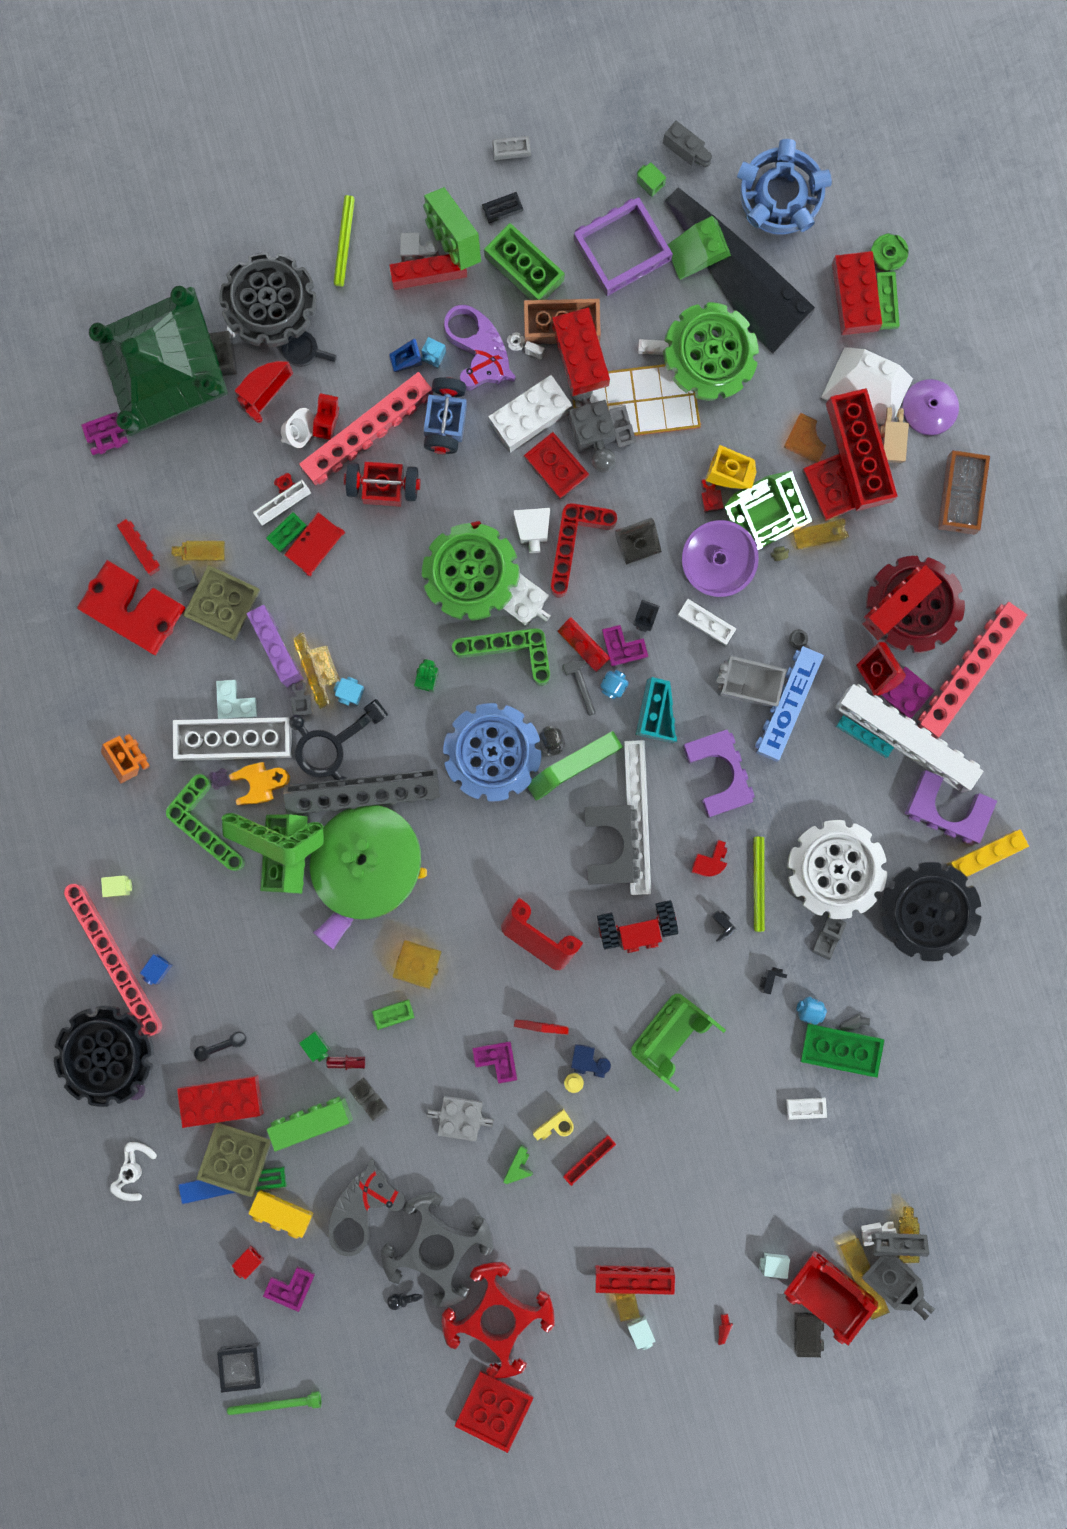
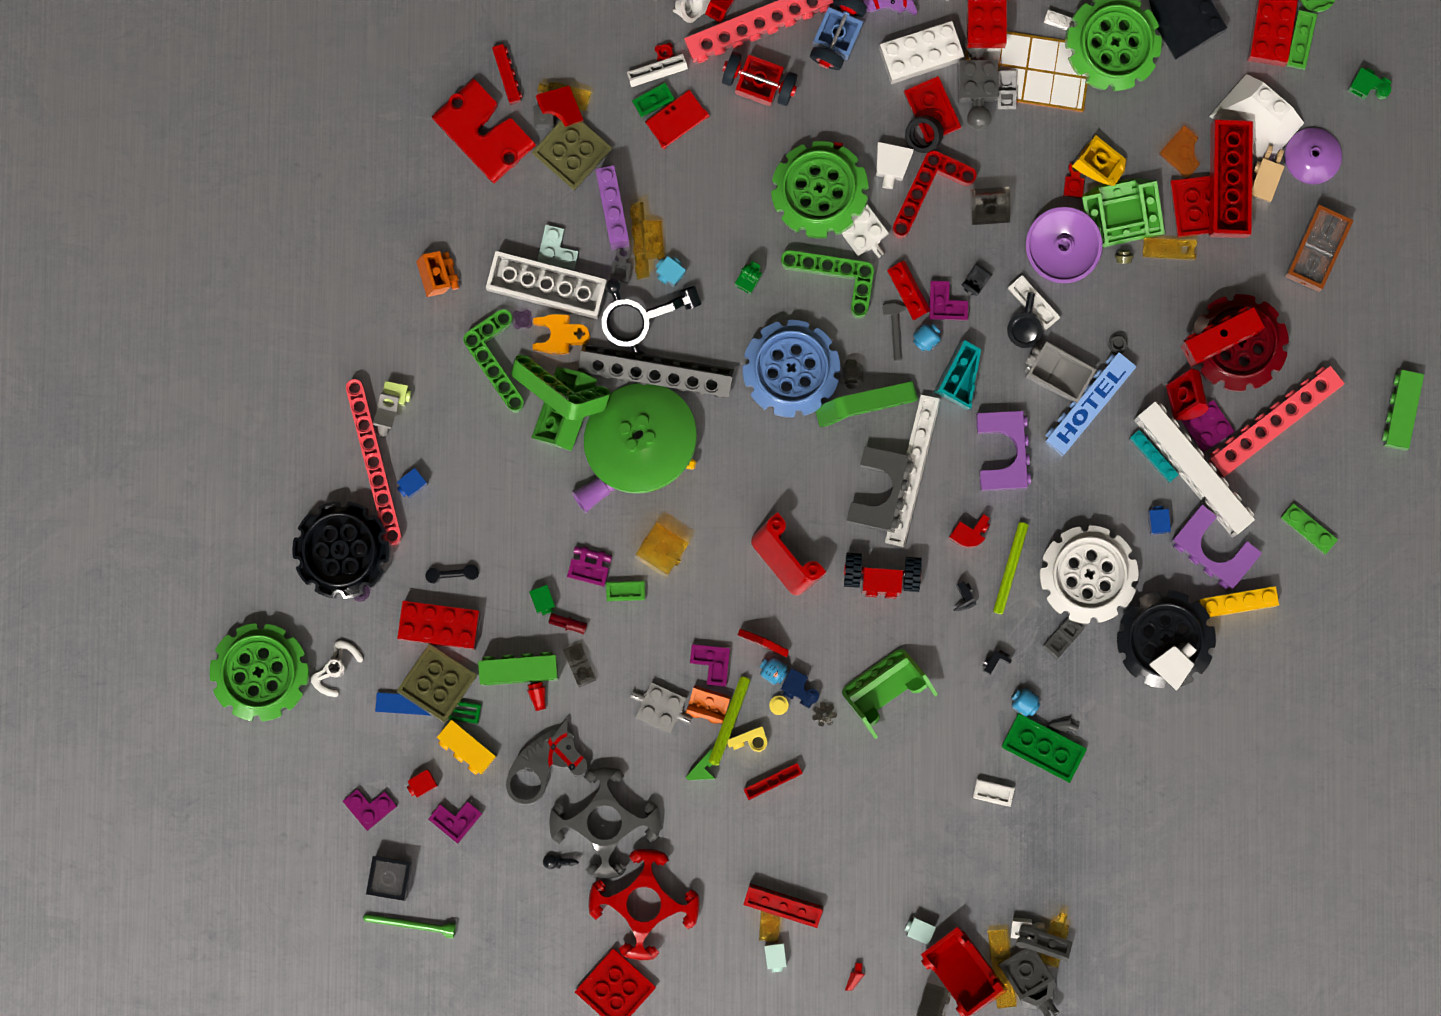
camera: 15 degrees right, 0 degrees up
none -> bright green piece [210,623,309,722]
none -> magenta plate [343,789,397,831]
none -> light grey bracket [373,392,399,436]
none -> red cone [527,681,546,711]
none -> red tile [535,85,583,127]
none -> magenta plate [567,546,612,587]
none -> orange bracket [686,685,731,724]
none -> lime axle [709,676,750,766]
none -> dark azure head [759,656,789,685]
none -> clear smoke plant [812,701,837,727]
none -> black tyre [905,115,944,153]
none -> black piece [1007,292,1044,348]
none -> blue brick [1148,506,1171,535]
none -> white torso [1149,643,1197,691]
none -> bright green plate [1280,503,1338,555]
none -> green brick [1347,67,1392,100]

